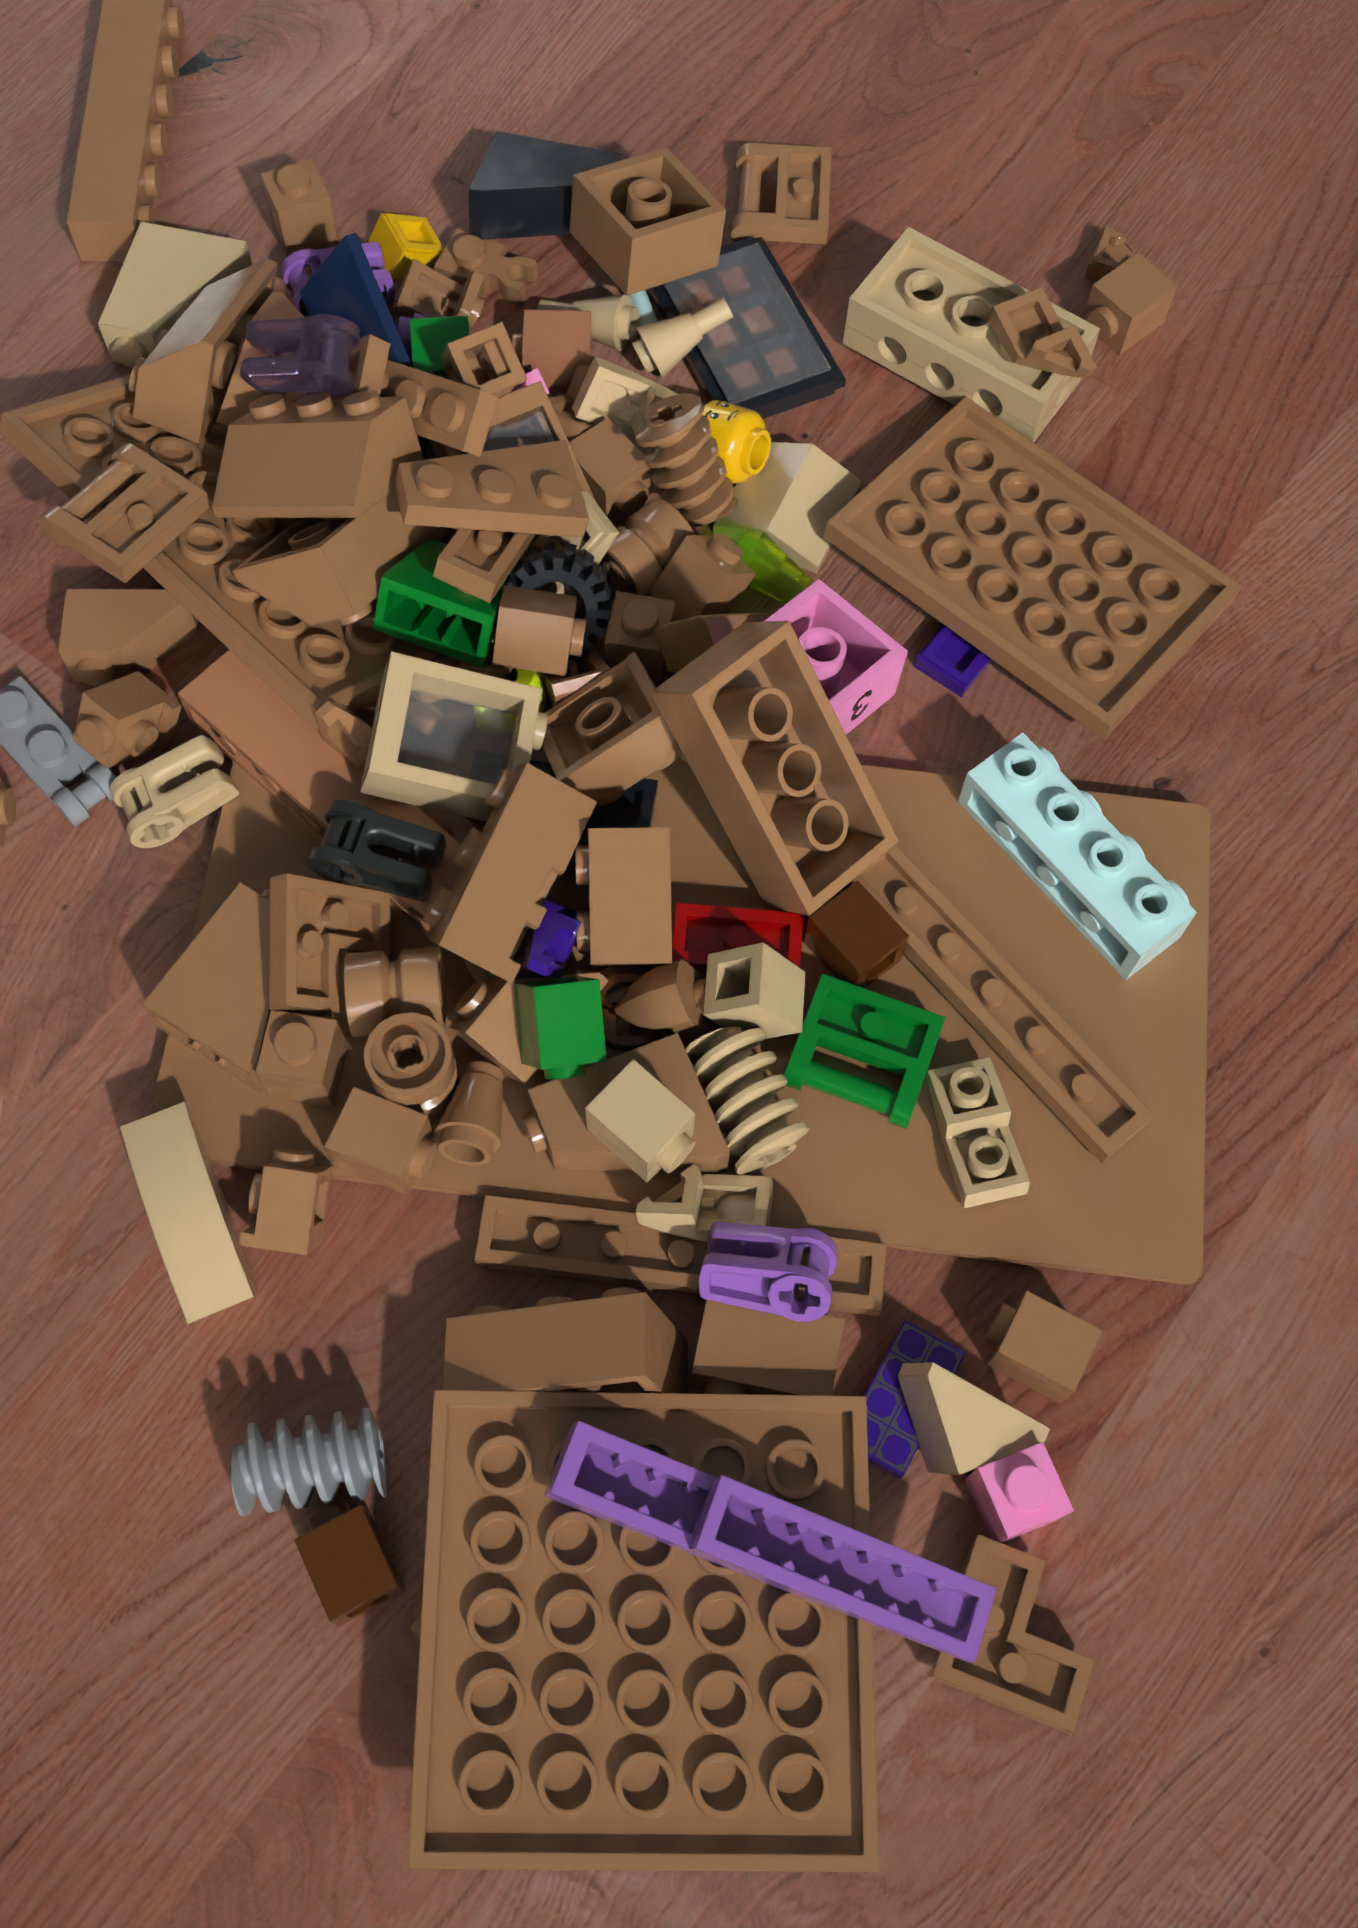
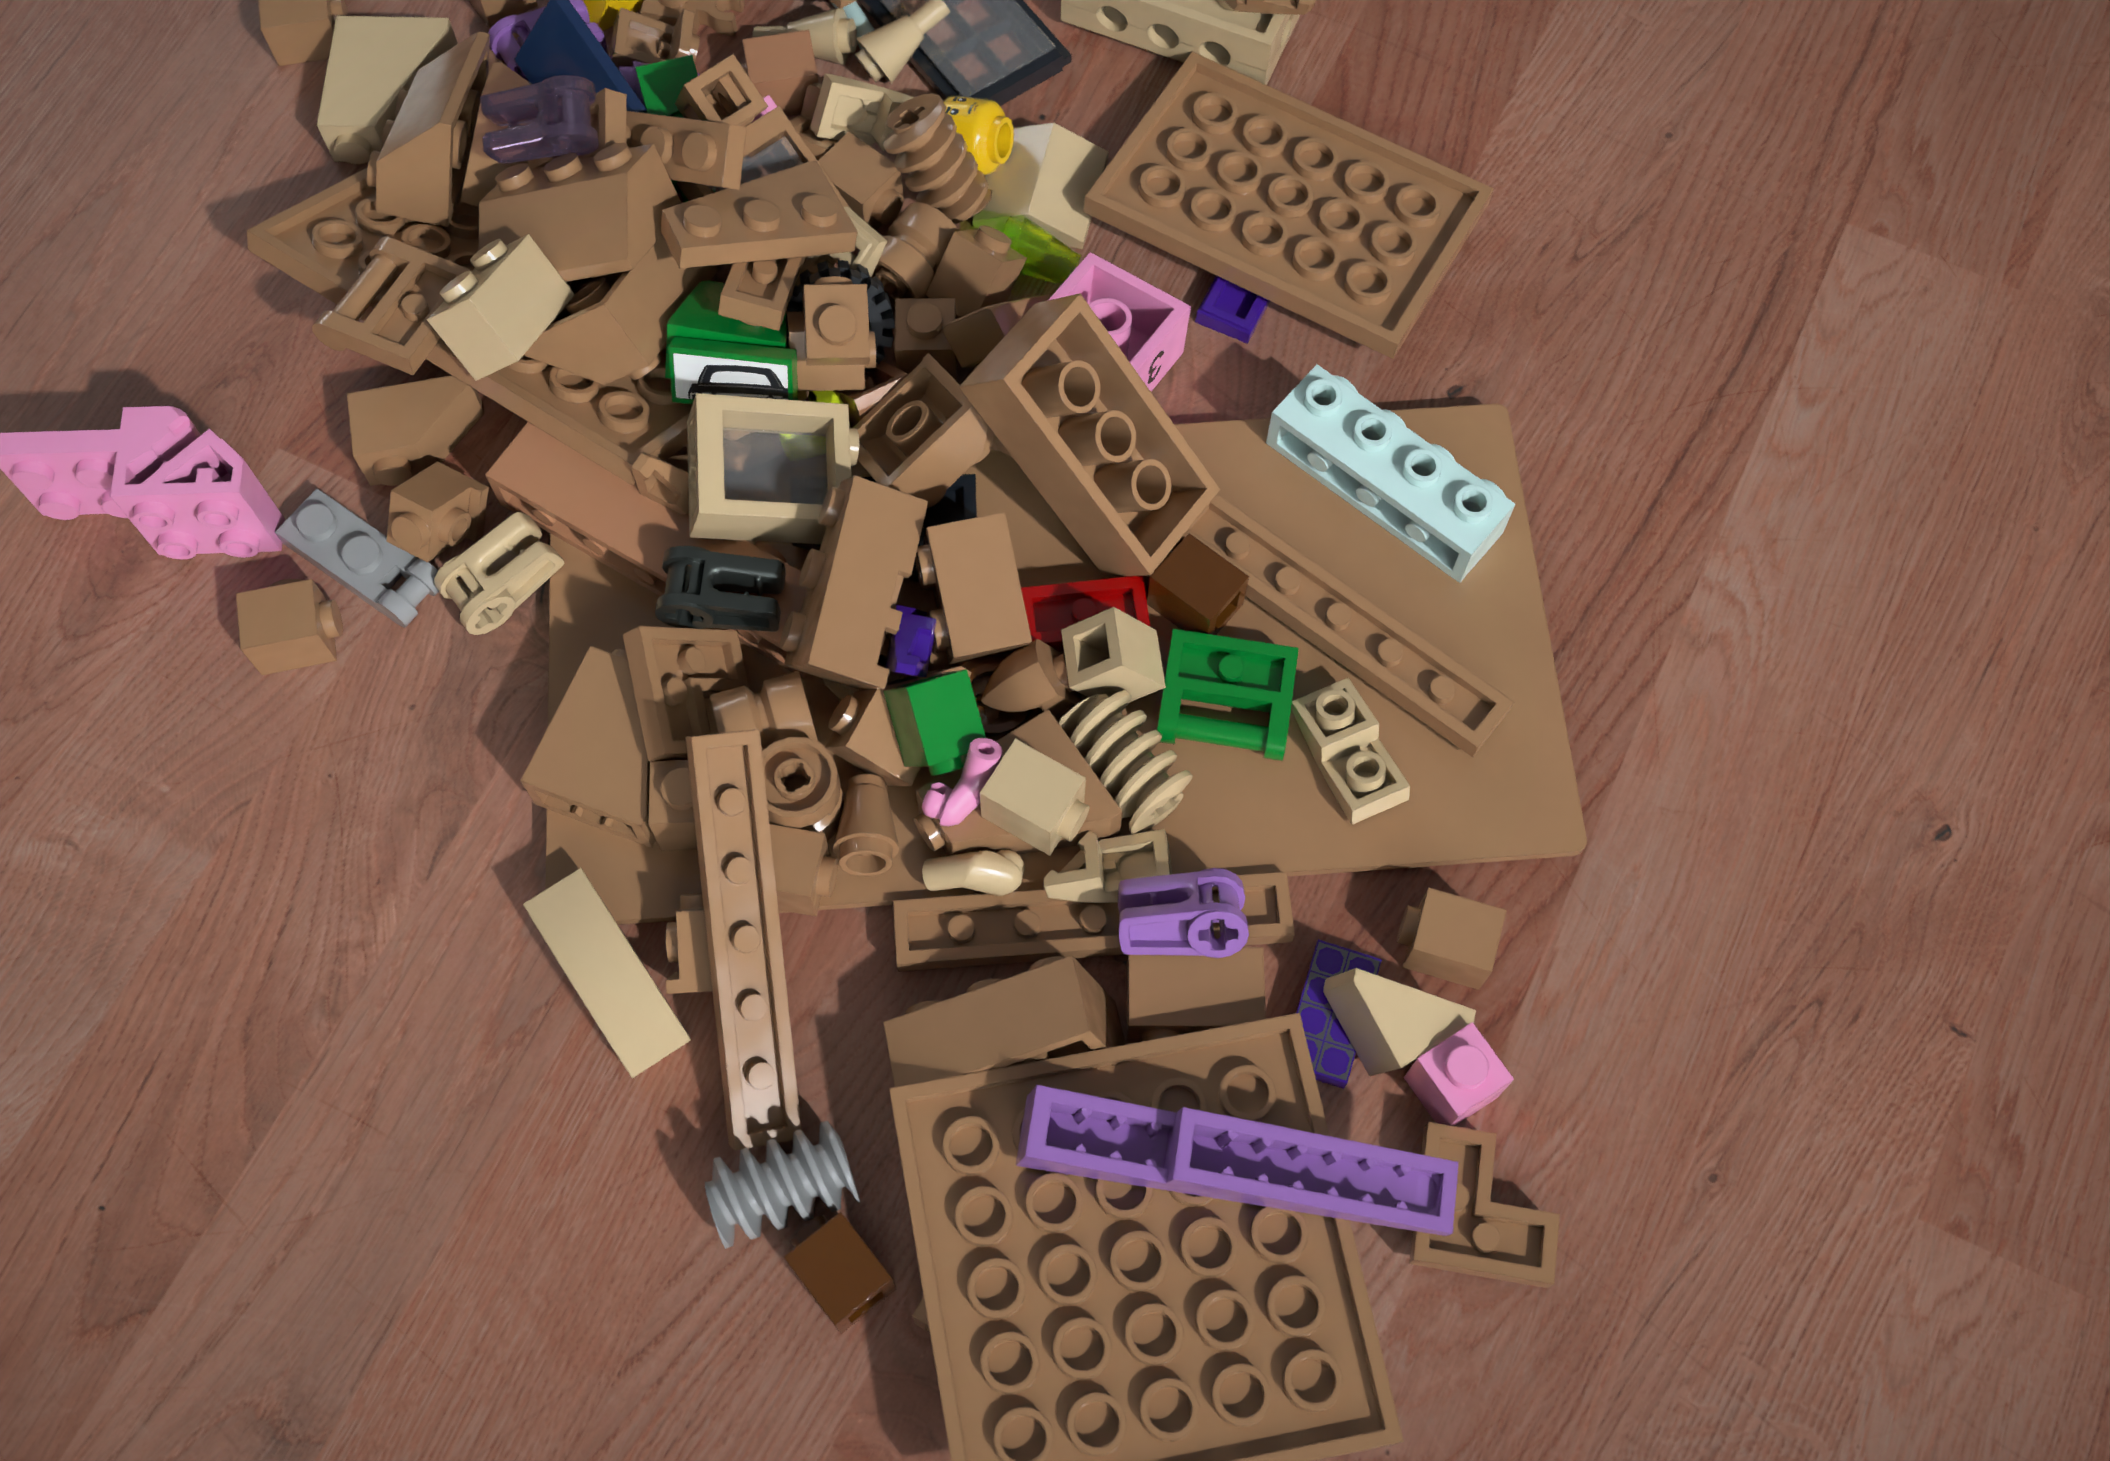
camera: 10 degrees left, 0 degrees up
none -> tan brick [427,234,575,381]
none -> tile [668,336,798,404]
none -> medium nougat plate [686,729,802,1151]
none -> medium nougat bracket [803,276,870,366]
none -> bright pink arm [922,738,1003,826]
none -> tan arm [922,849,1025,896]

